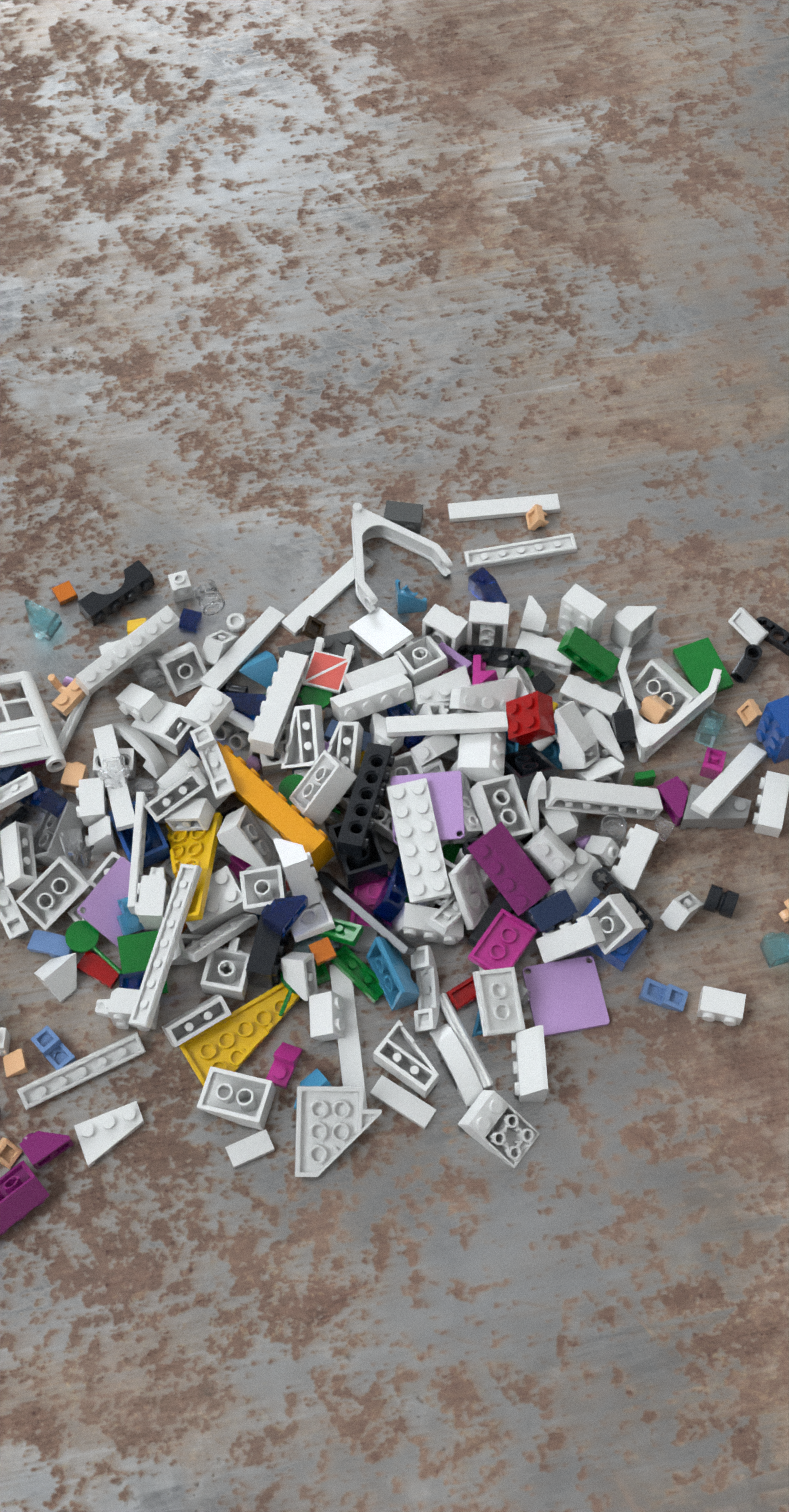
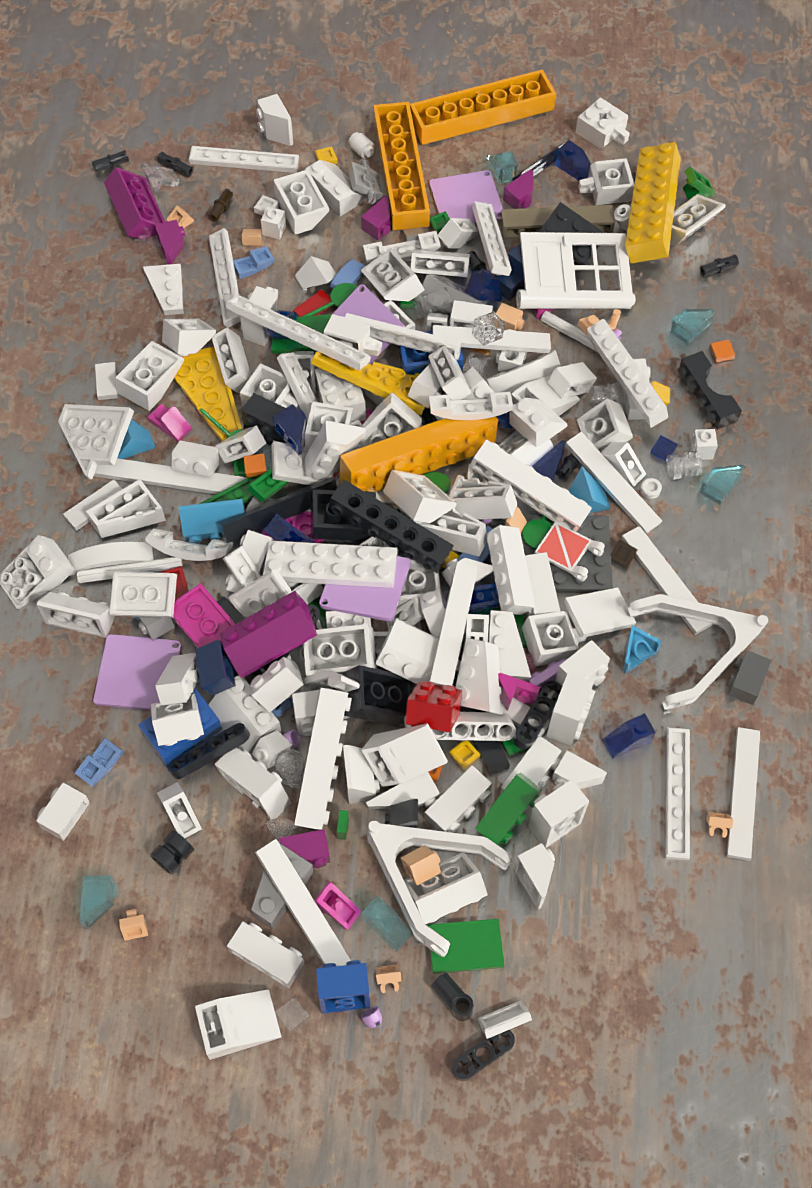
camera: 105 degrees right, 0 degrees up
none -> white slope [162,318,216,356]
none -> clear light blue slope [699,464,746,505]

